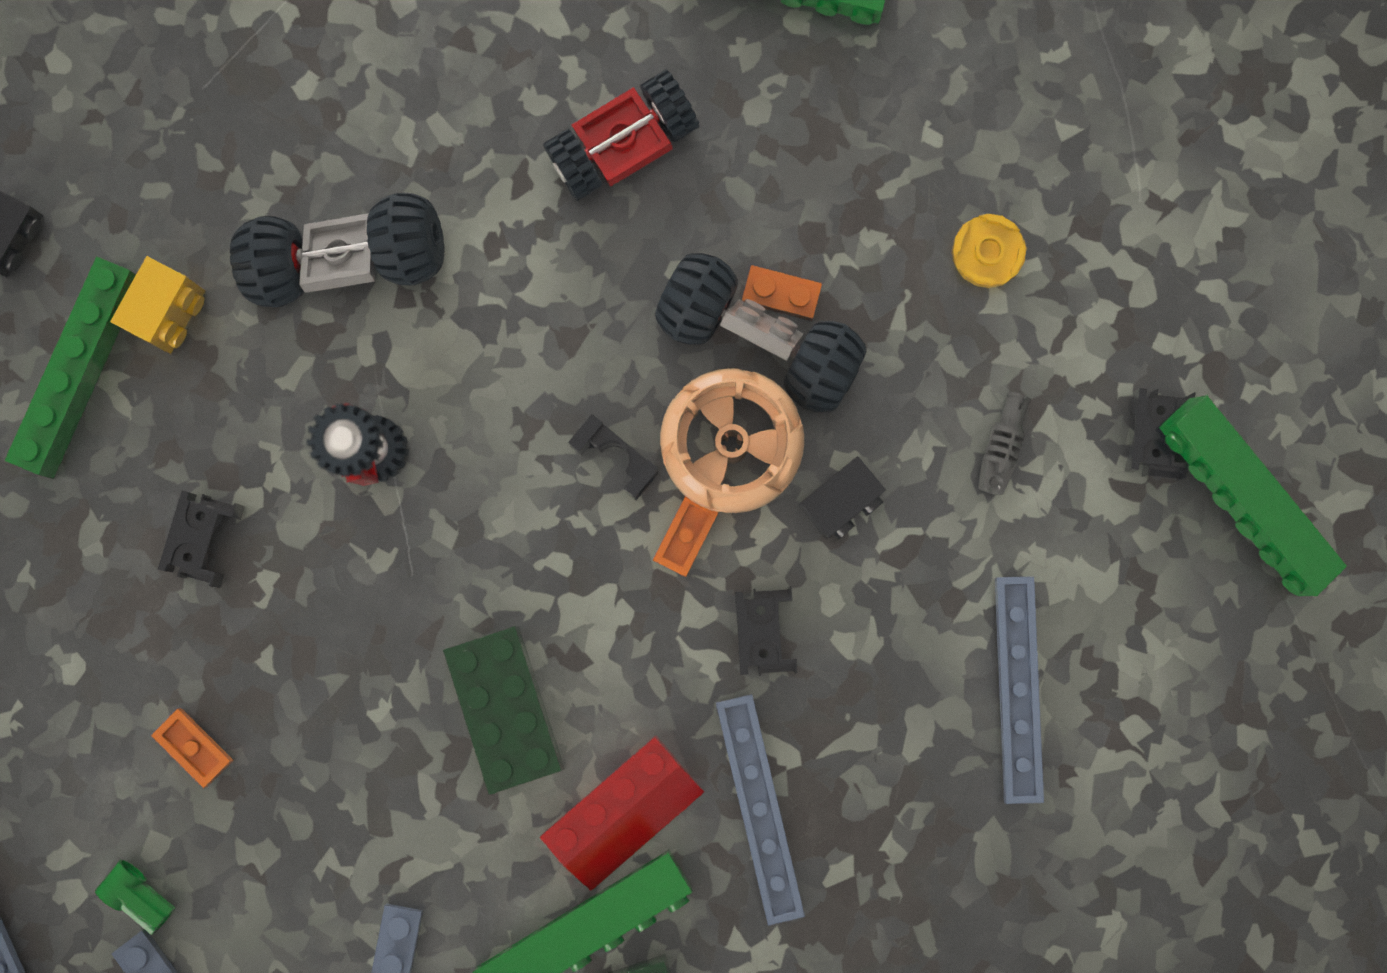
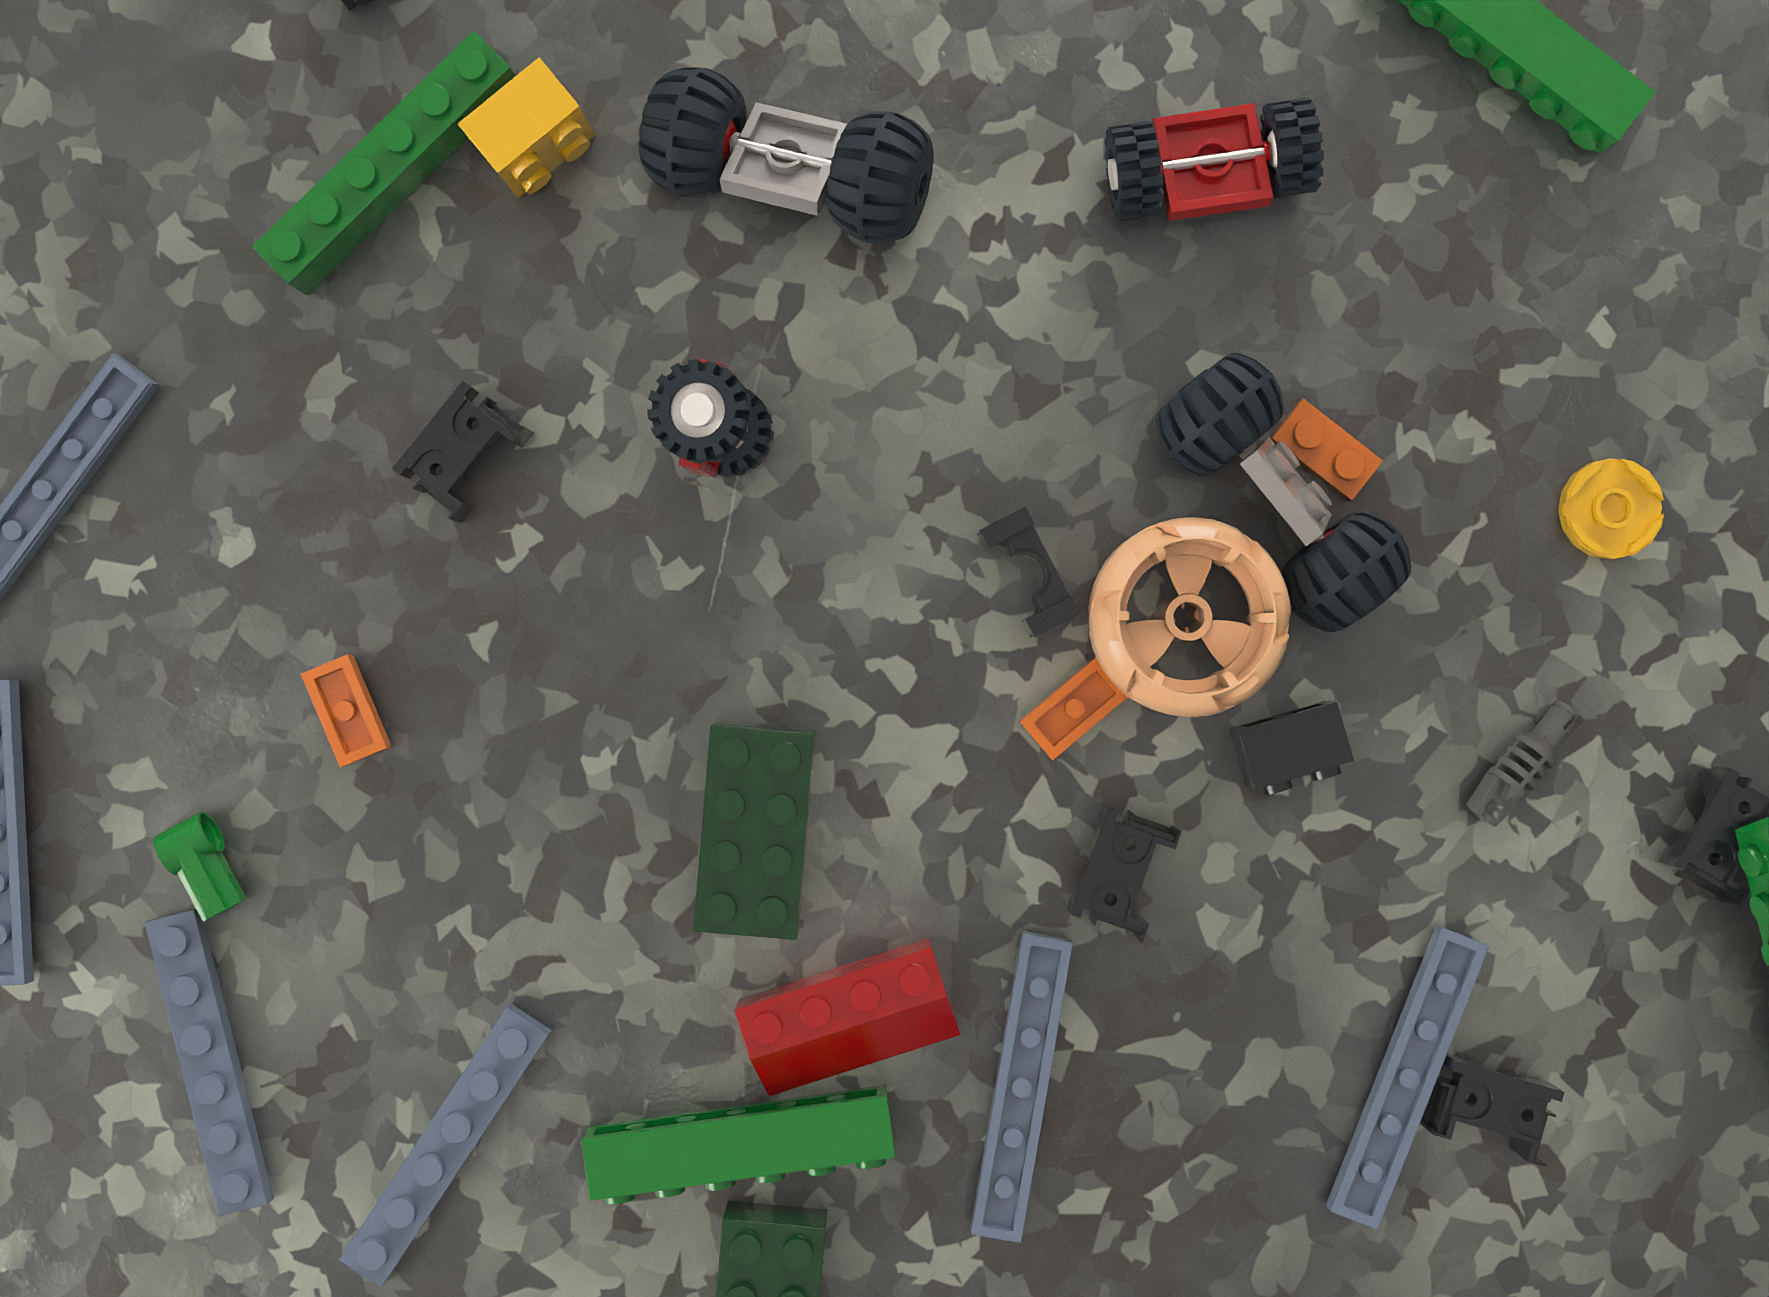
camera: 20 degrees right, 5 degrees up
none -> black piece [1420,1053,1565,1167]

